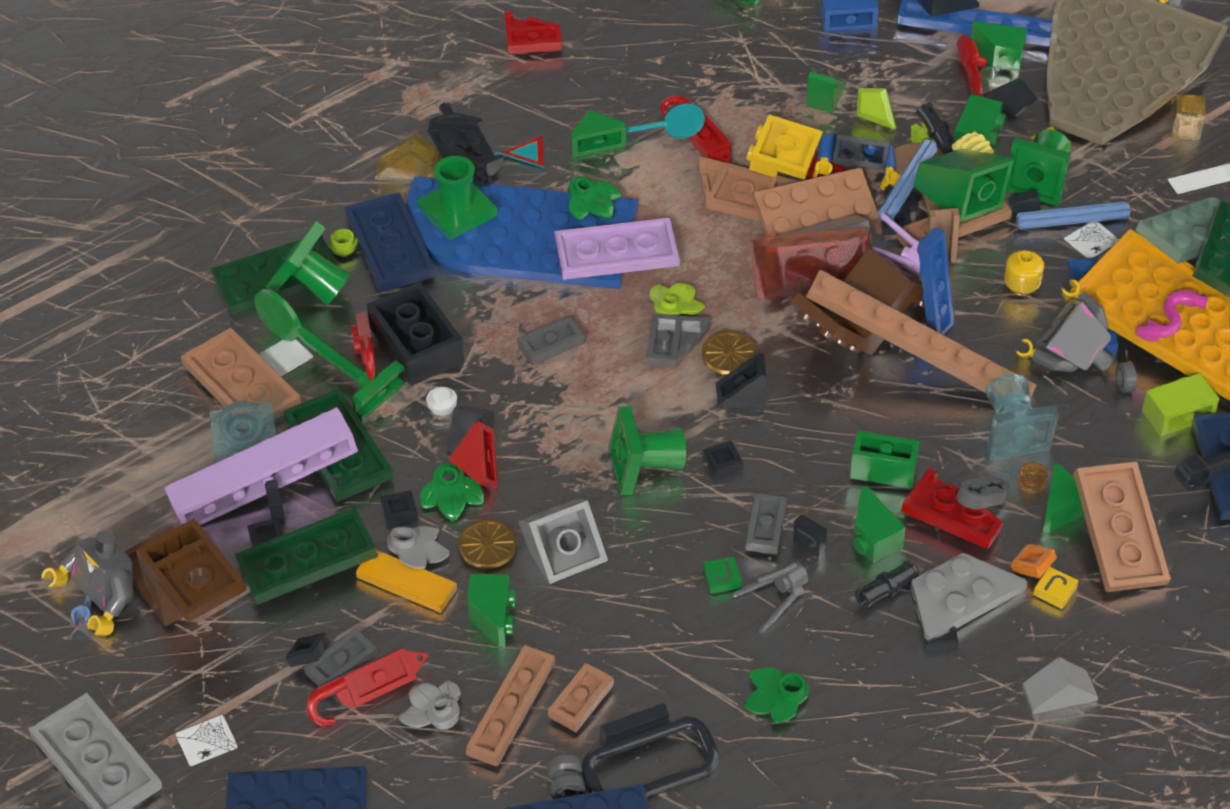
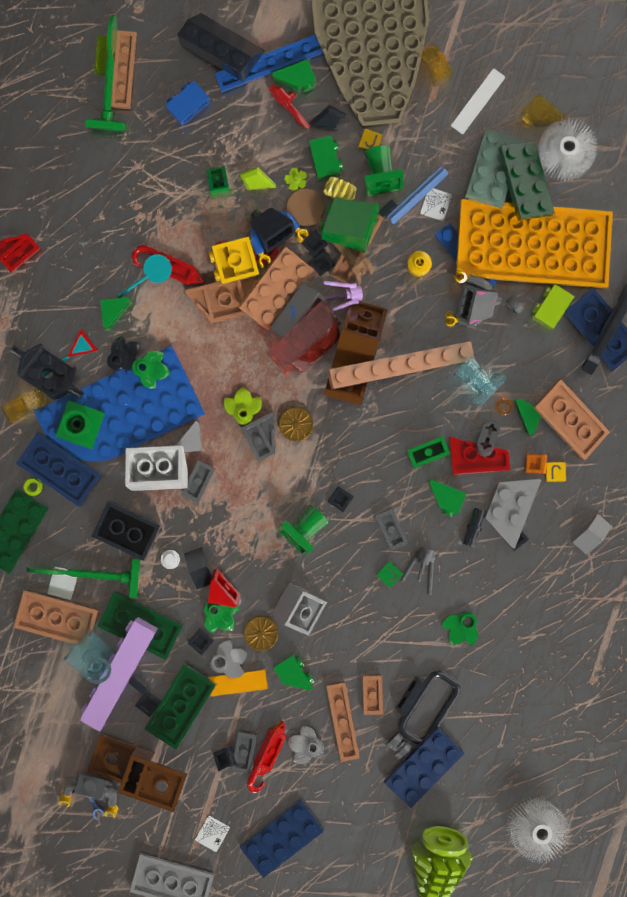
camera: 35 degrees left, 40 degrees up
green plant [265,221,351,306] -> none
red plate [351,312,375,380] -> none
lavender tile [554,218,680,280] -> none
black slope [716,352,767,409] -> none
black tile [793,515,827,557] -> none
medium blue axle [878,139,937,221] -> none
black pin [916,103,956,155] -> none
blue plate [917,228,954,335] -> none
dark pink animal [1136,290,1208,341] -> none
none -> black plate [107,336,141,371]
none -> white slope [125,446,188,491]
none -> light grey slope [176,421,203,453]

